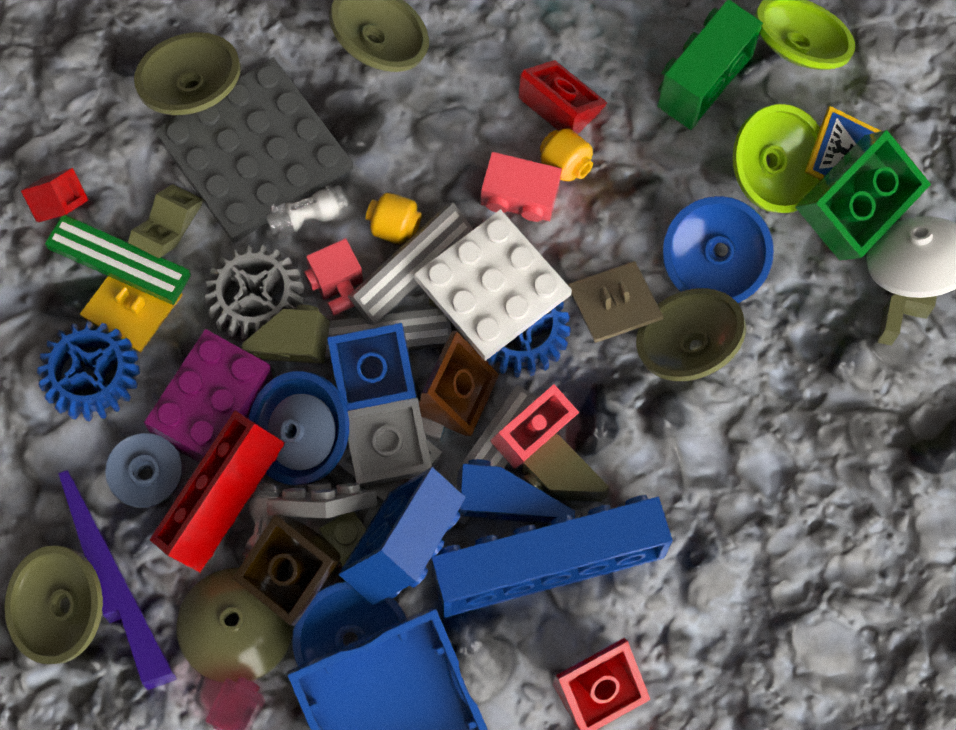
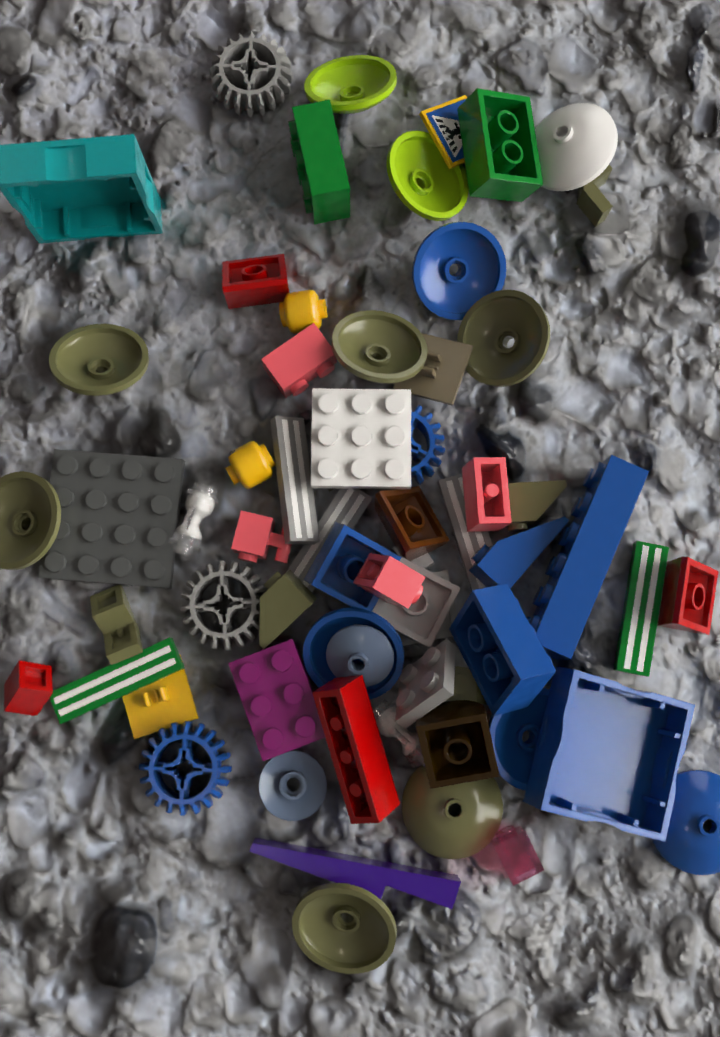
camera: 50 degrees left, 10 degrees up
none -> olive dish [331,310,428,384]
none -> coral brick [353,553,425,609]
none -> green tile [613,541,669,677]

